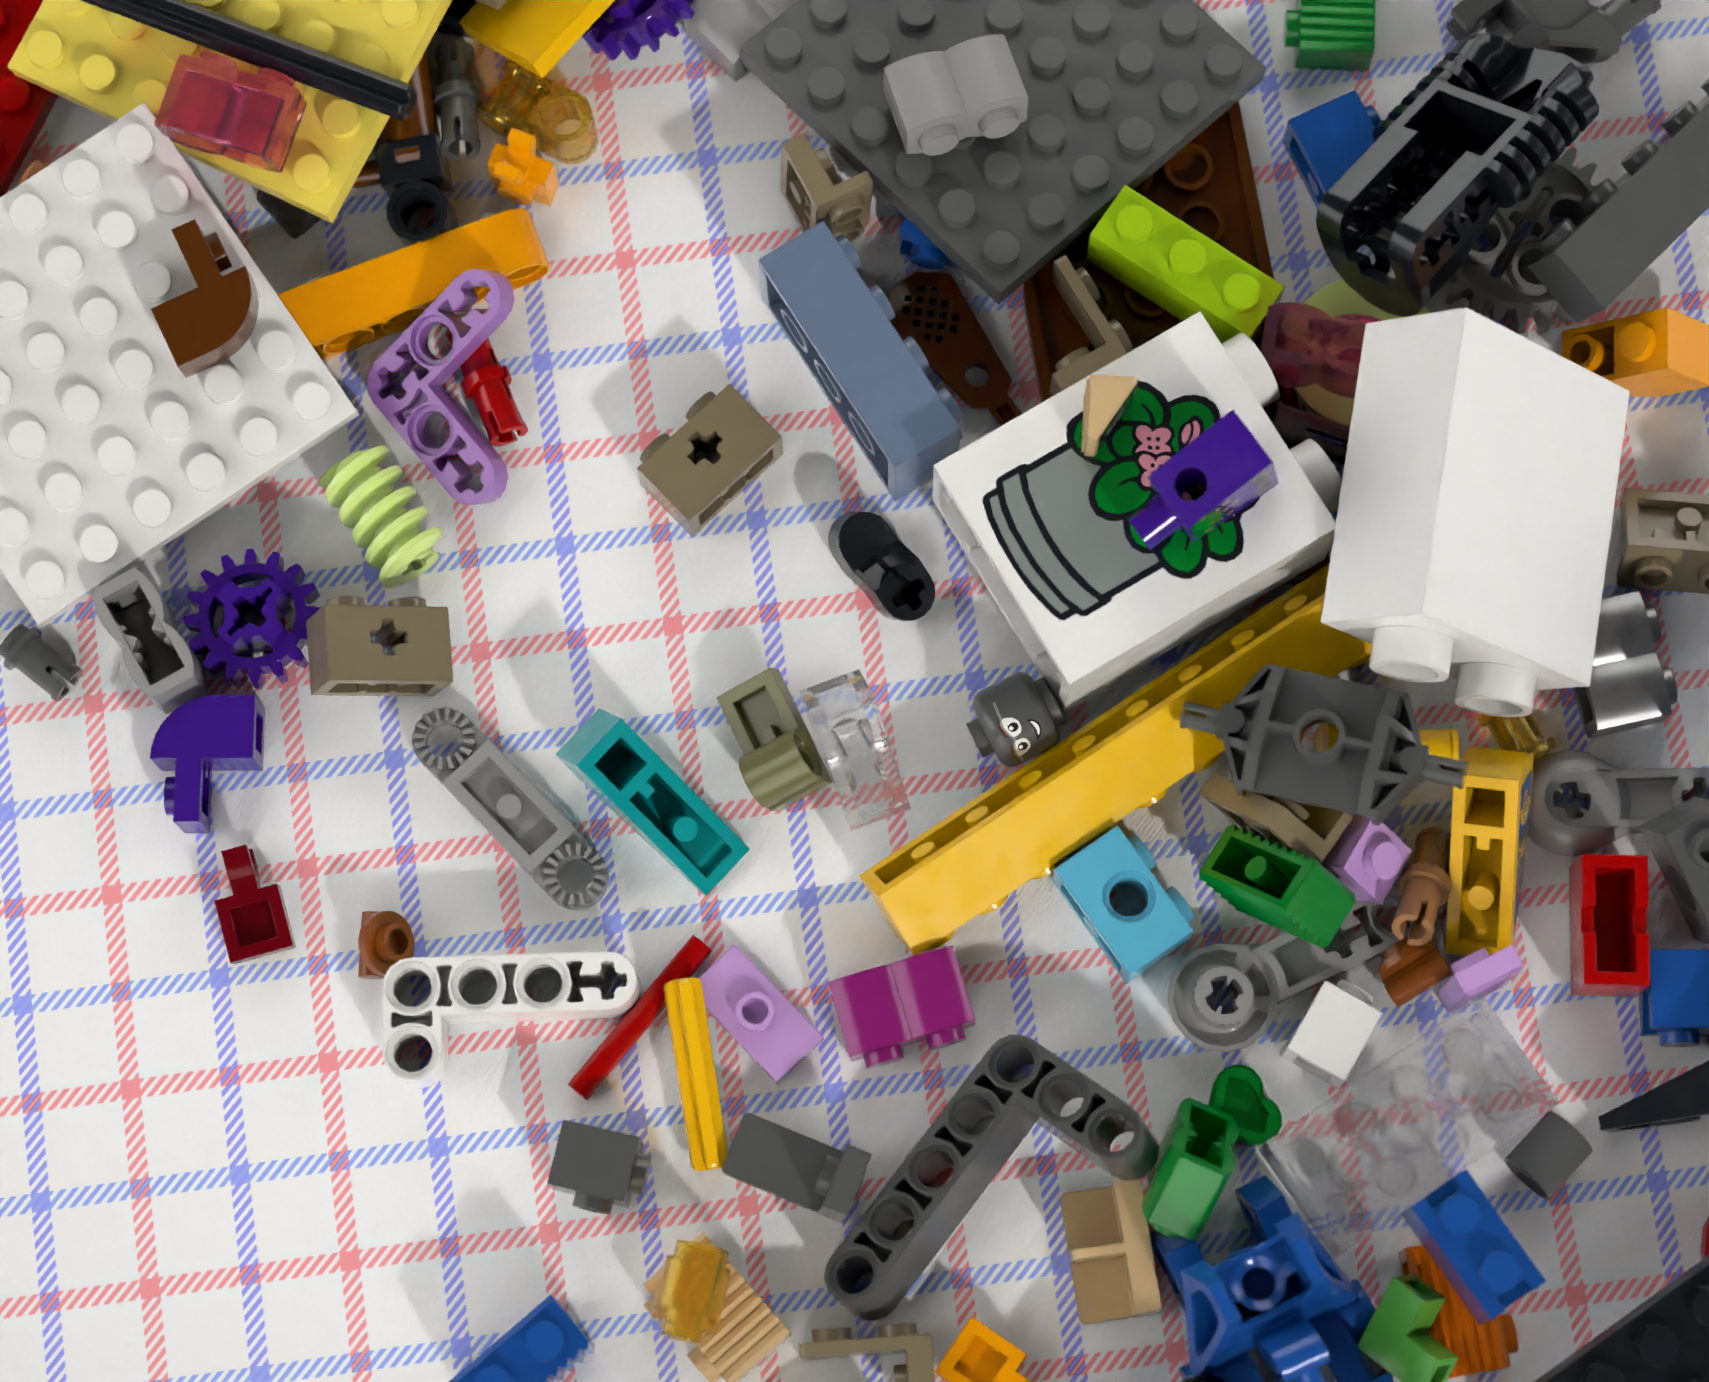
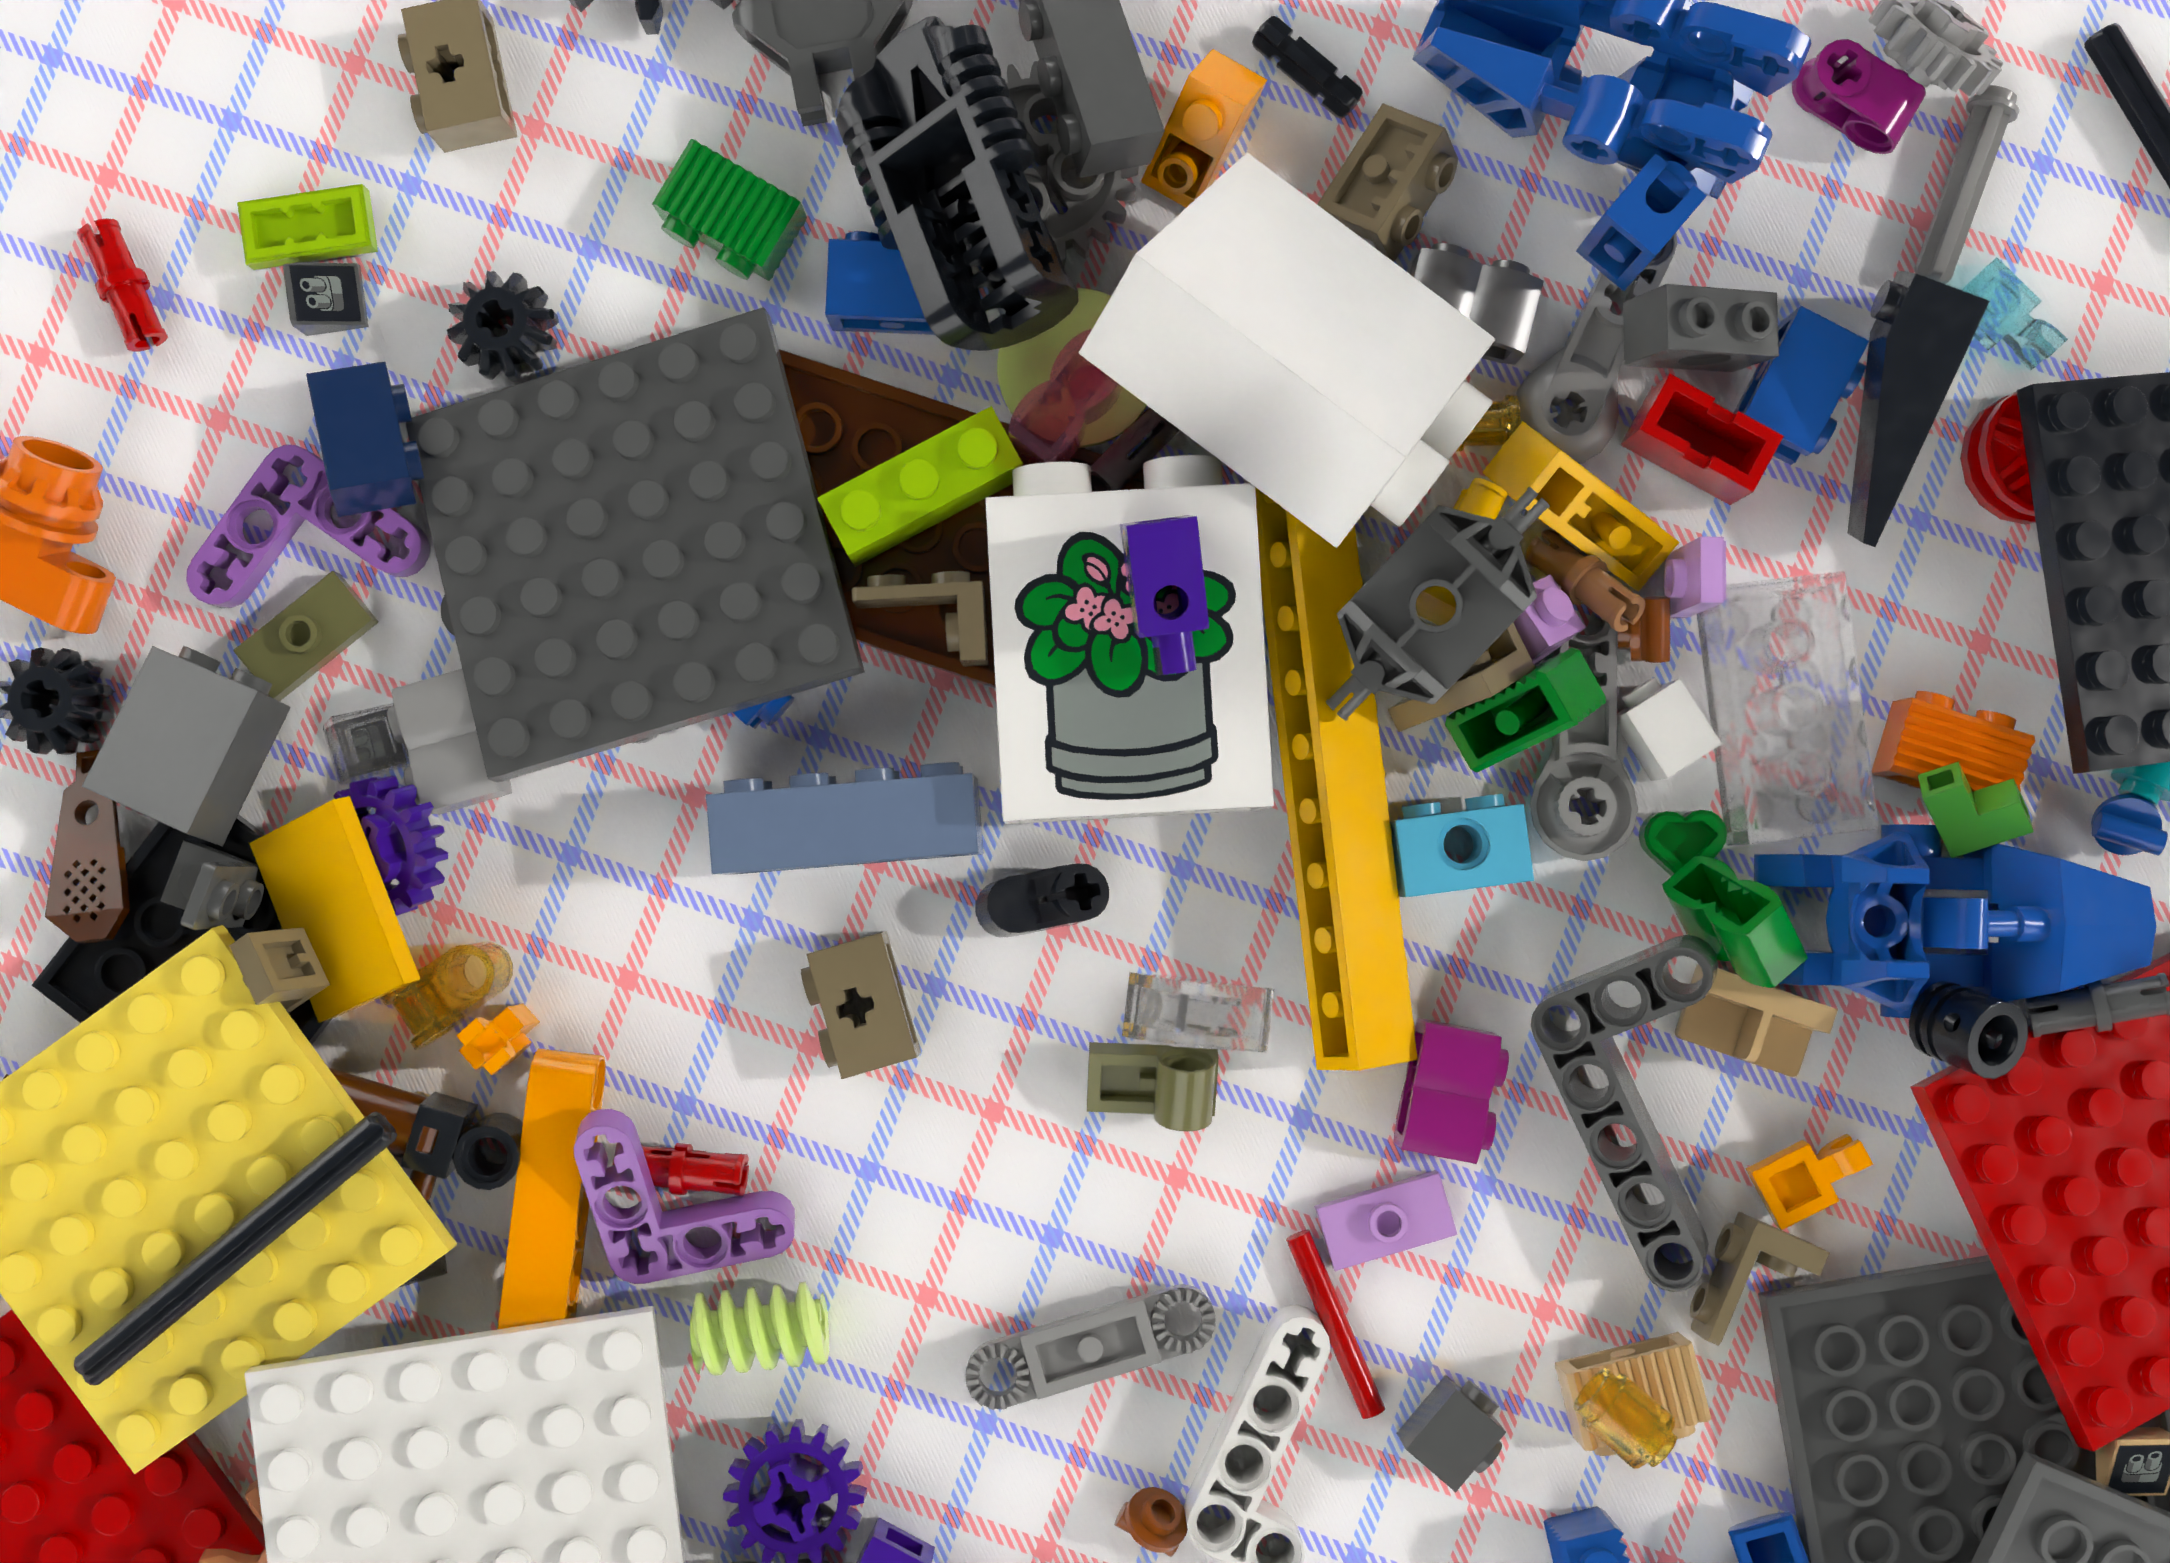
camera: 70 degrees left, 10 degrees up
reddish brown brick [151,219,259,378] -> none
clear pink brick [154,51,307,173] -> none
dark tan brick [306,596,453,696] -> none
dark grey pin [433,40,483,161] -> none
teal slope [555,709,750,896] -> none
yellow axle [664,977,728,1171] -> none
dark grey bracket [722,1113,872,1223] -> none
dark tan bracket [780,133,873,243] -> none
light grey brick [883,34,1028,156] -> none
reddish brown piece [888,272,1022,426] -> none
dark grey head [966,672,1066,767] -> none
tan slope [1081,374,1138,457] -> none
blue brick [1401,1169,1546,1325] -> none
dark grey beam [1504,1111,1593,1200] -> none

